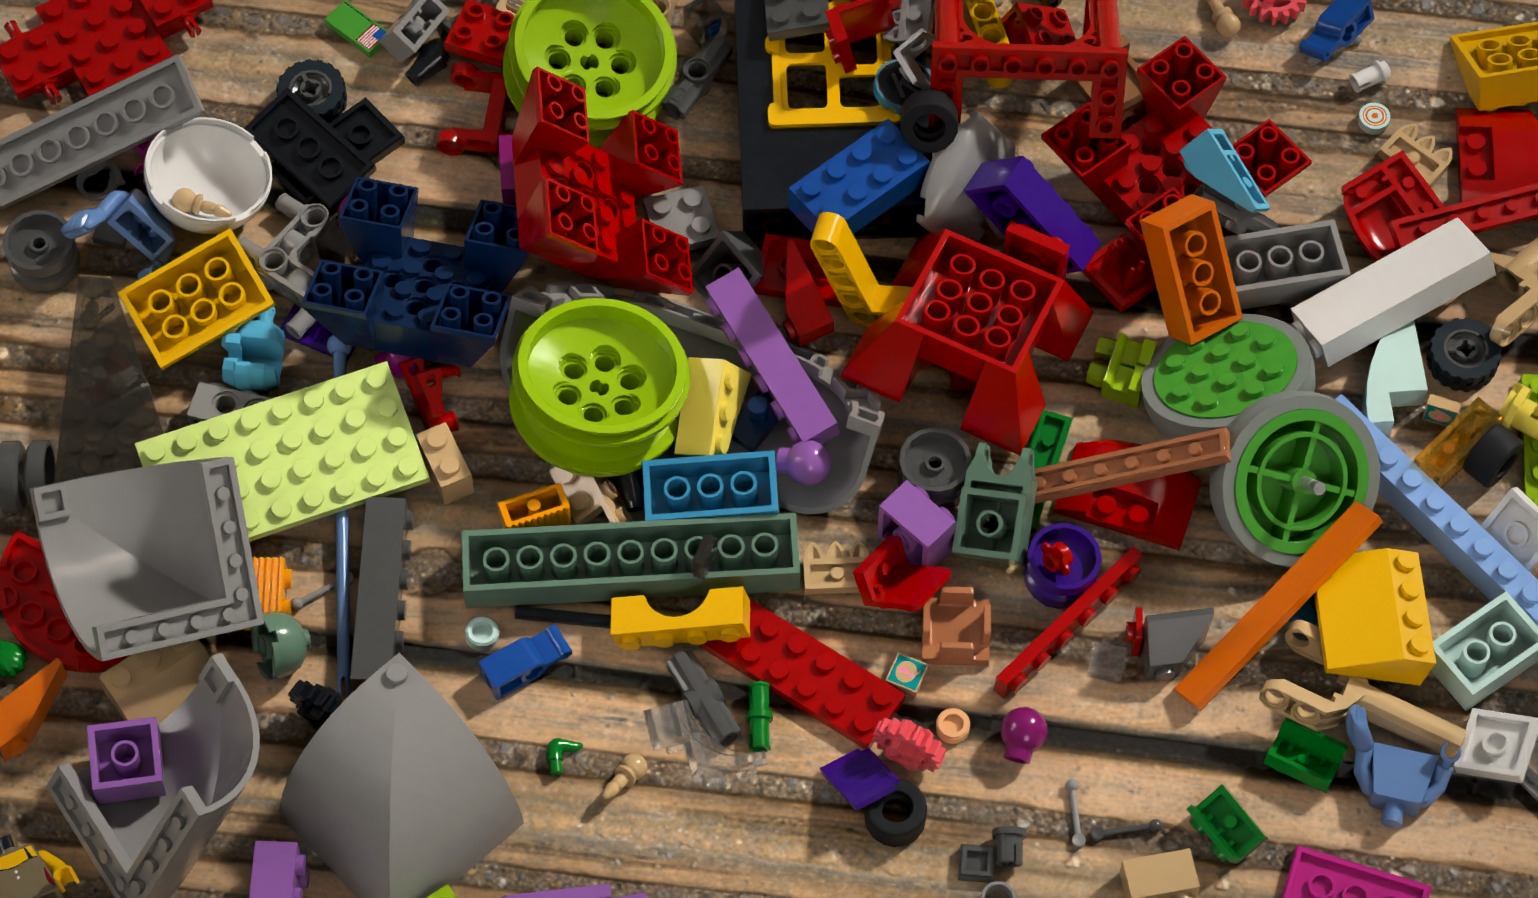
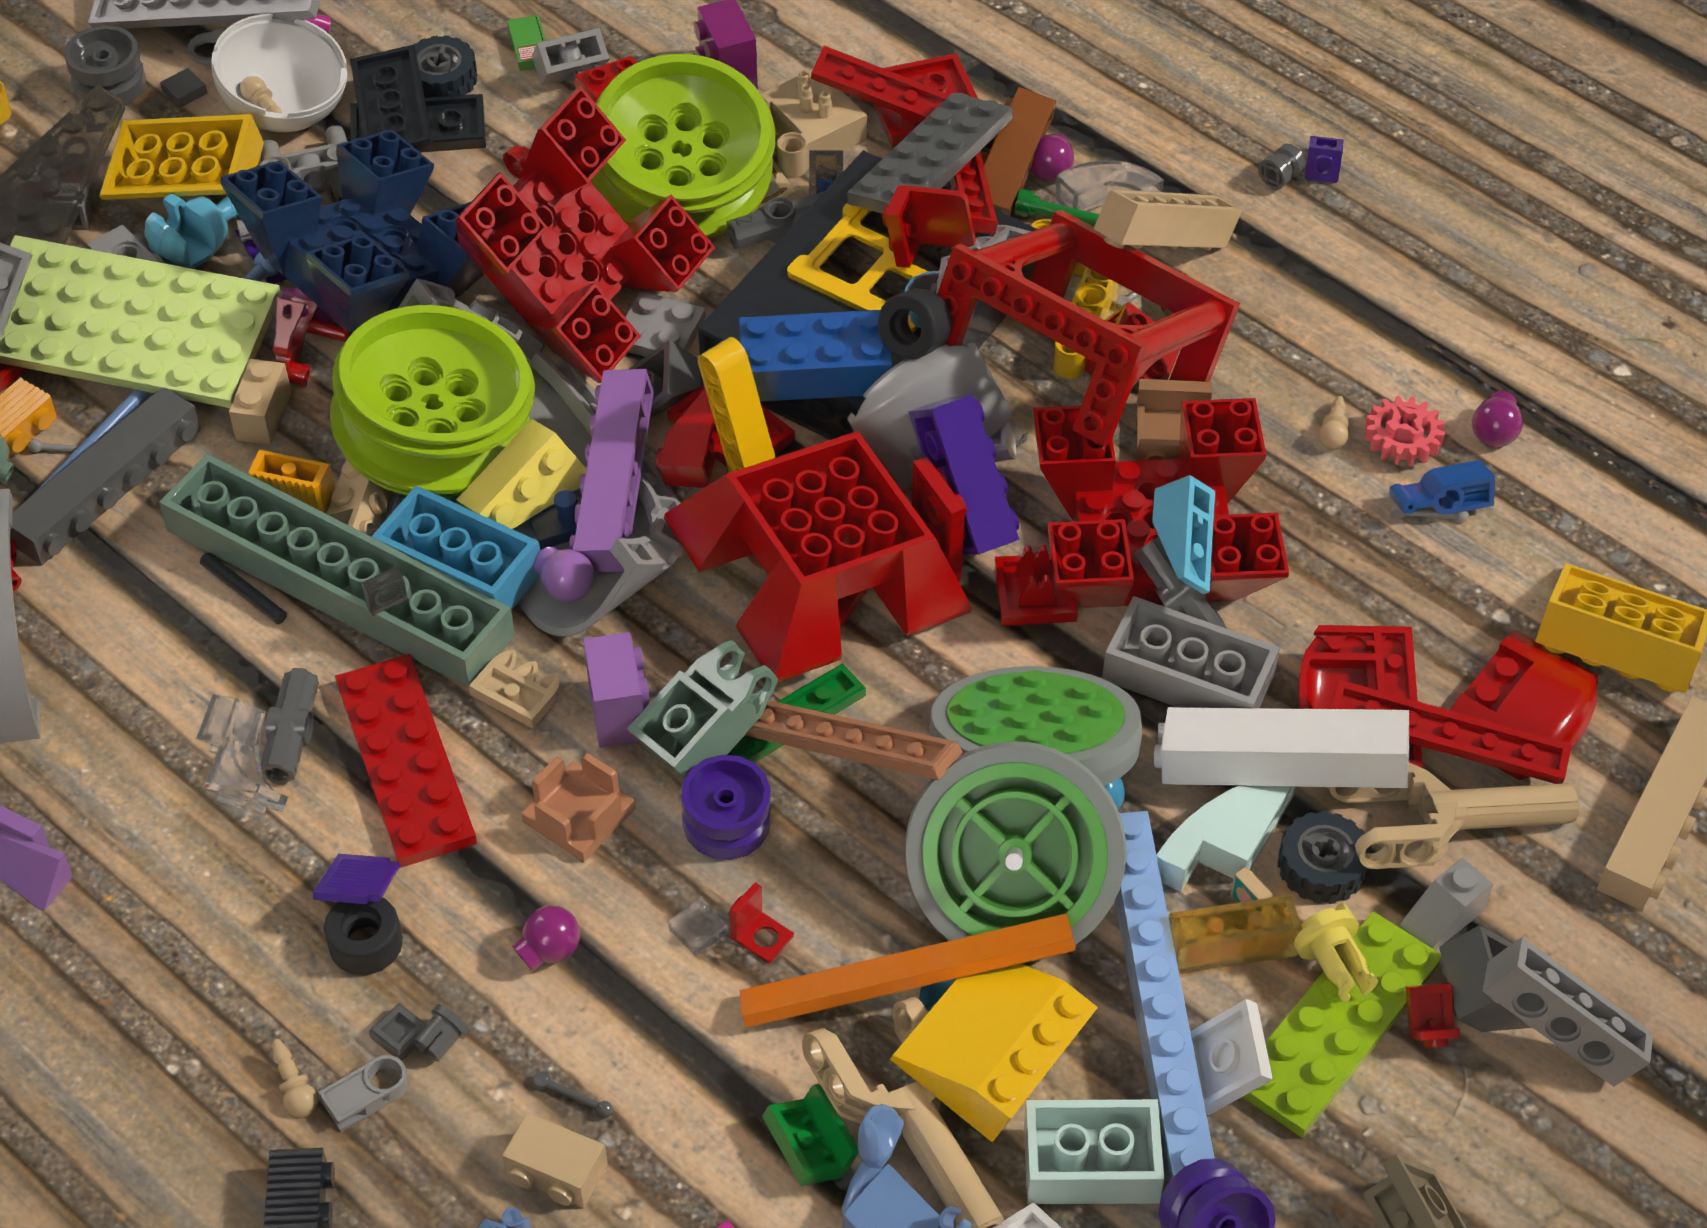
camera: 35 degrees right, 10 degrees down
medium blue torso [61,188,176,280] -> none
black cone [405,42,451,87] -> none
light aqua tile [465,617,499,651] -> none
blue piece [478,624,573,700] -> none
green animal [546,738,583,776] -> none
tan bar [602,753,648,799] -> none
yellow arch [610,586,750,651] -> none
green pin [746,681,773,753] -> none
red bracket [853,535,951,612] -> none
coral gear [872,717,946,772] -> none
tile [885,652,929,697] -> none
dark grey wheel [897,427,972,510] -> none
light nougat tile [936,708,970,744] -> none
red plate [994,546,1143,699] -> none
red plate [1041,541,1073,576] -> none
red slope [1053,439,1202,551] -> none
light grey hinge [1065,779,1086,848] -> none
lime hips [1086,332,1157,408] -> none
orange brick [1140,194,1243,345] -> none
dark grey slope [1140,607,1214,681] -> none
green bracket [1187,784,1268,865] -> none
white pin [1349,60,1391,93] -> none
light aqua tile [1358,103,1390,135] -> none
tan plate [1377,123,1452,187] -> none
black tyre [1463,424,1524,488] -> none

